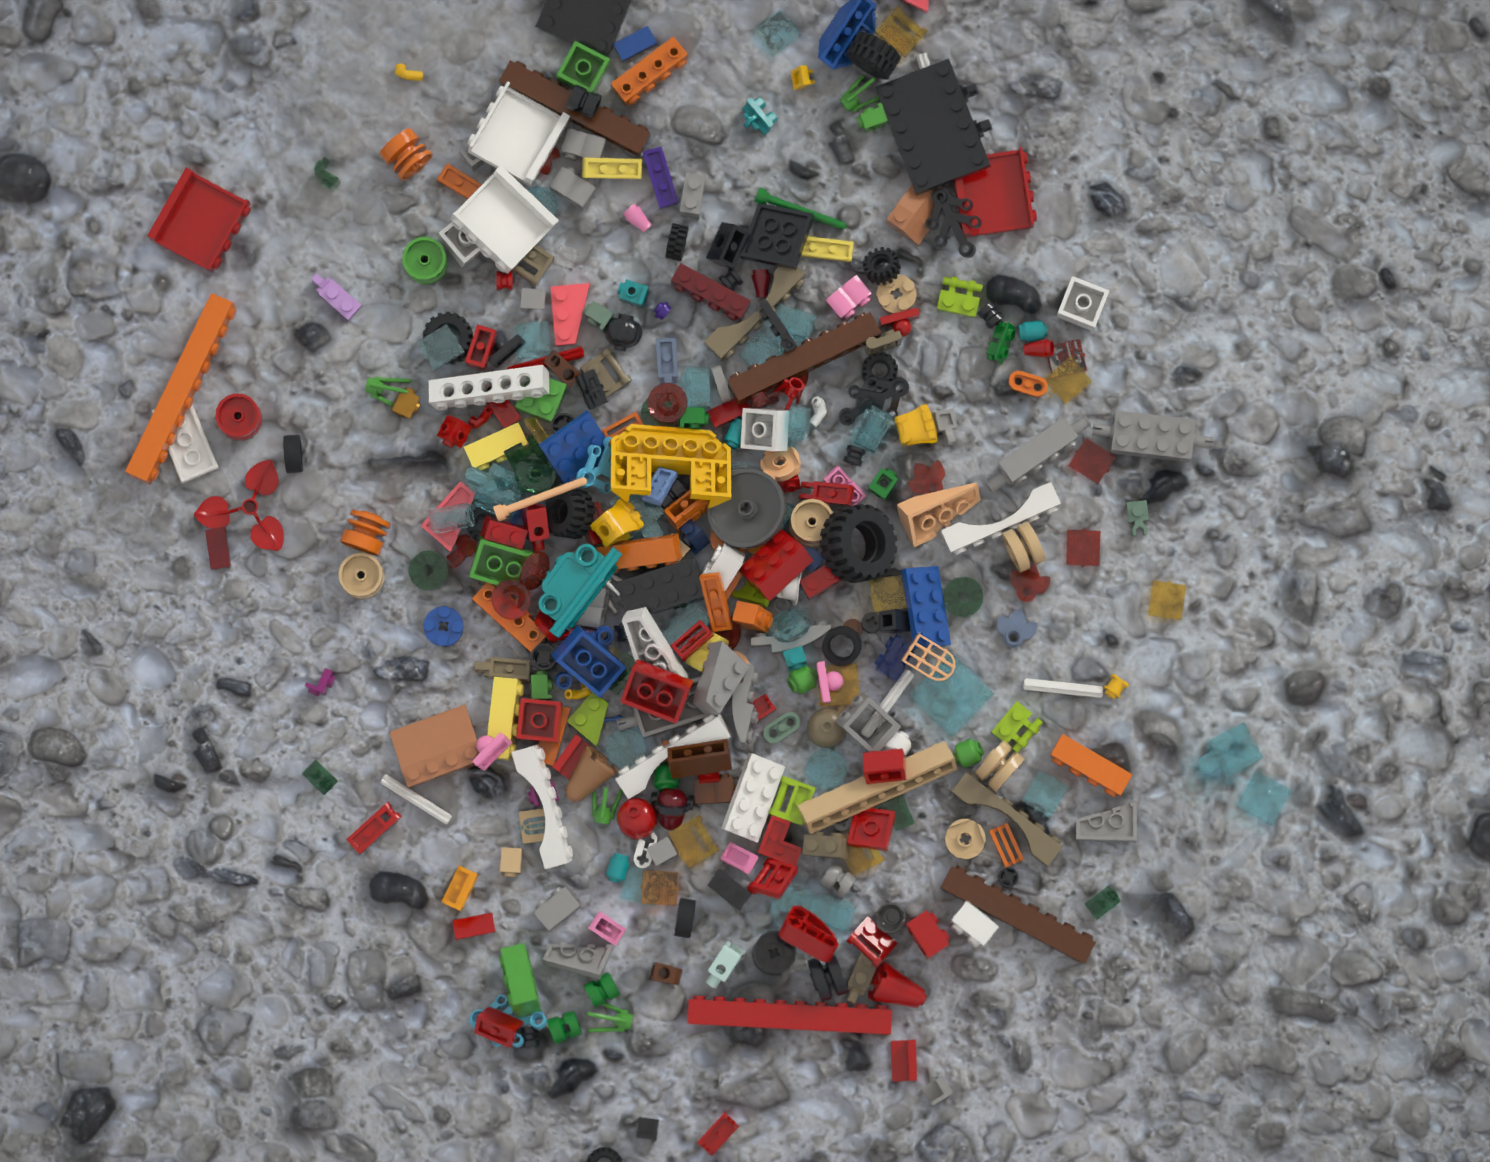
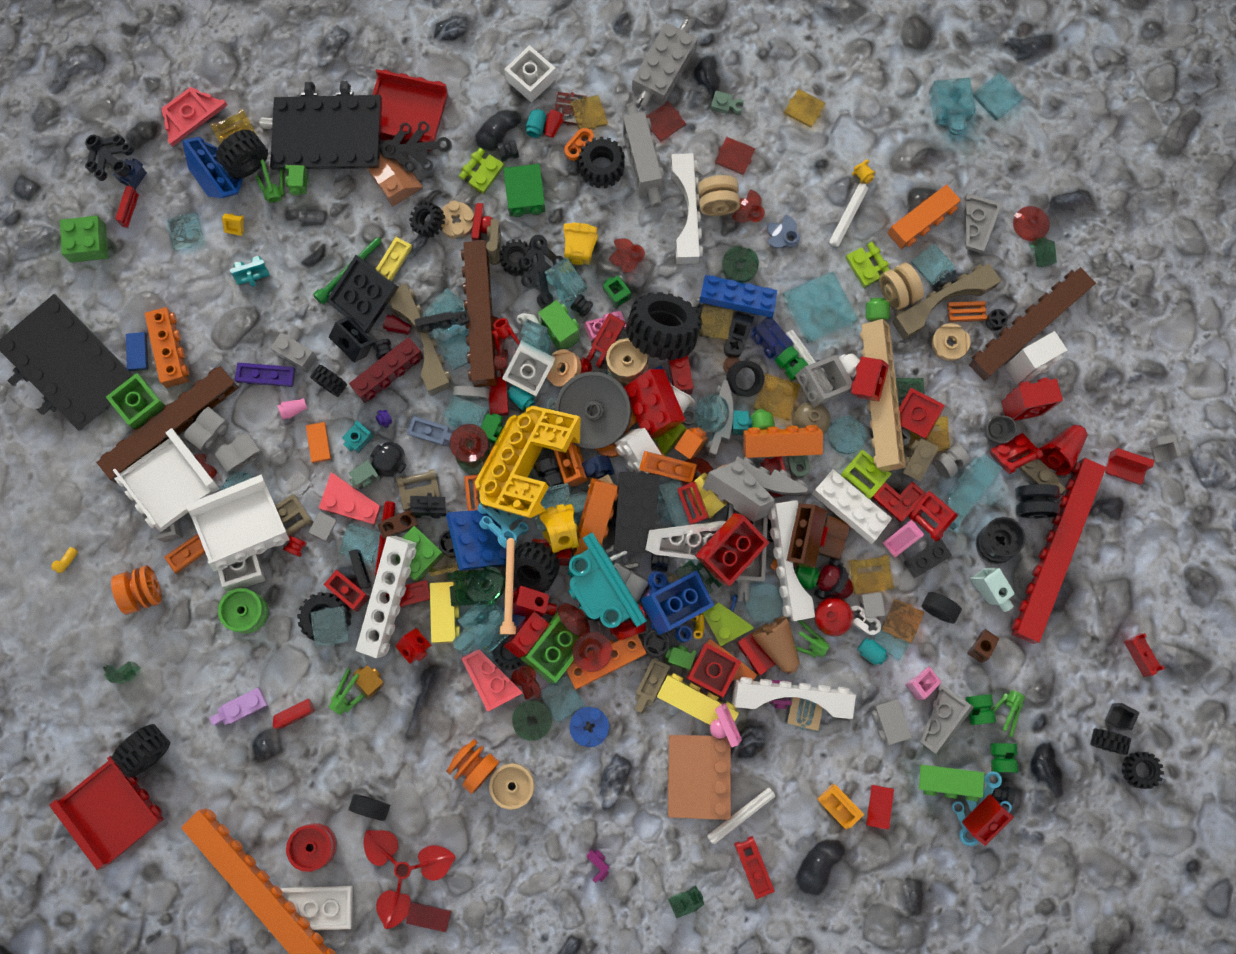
camera: 75 degrees left, 5 degrees down
clear light blue brick [428,503,475,533] -> none
red arm [468,406,493,429] -> none
tan brick [500,847,523,877] -> none
black wheel [566,84,602,119] -> none
light yellow tile [582,157,642,179] -> none
medium blue plate [641,467,677,506] -> none
red beam [778,905,839,962] -> none
bright pink tile [816,661,843,704] -> none
bright pink brick [826,275,872,320] -> none
light nougat wedge [897,483,981,547] -> none
light nougat window [901,633,955,681] -> none
light grey plate [932,409,958,446] -> none
green hinge [986,321,1016,365] -> none
none -> black tyre [112,724,171,778]
none -> red slope [273,699,315,729]
none -> orange tile [306,422,332,463]
none -> green brick [503,164,545,217]
none -> bright green brick [538,300,580,350]
none -> clear light blue piece [539,675,585,722]
none -> black tyre [579,137,625,188]
none -> orange brick [743,425,823,458]
none -> green wheel [774,346,809,382]
none -> clear red dish [1013,206,1050,241]
none -> black tyre [1090,728,1131,755]

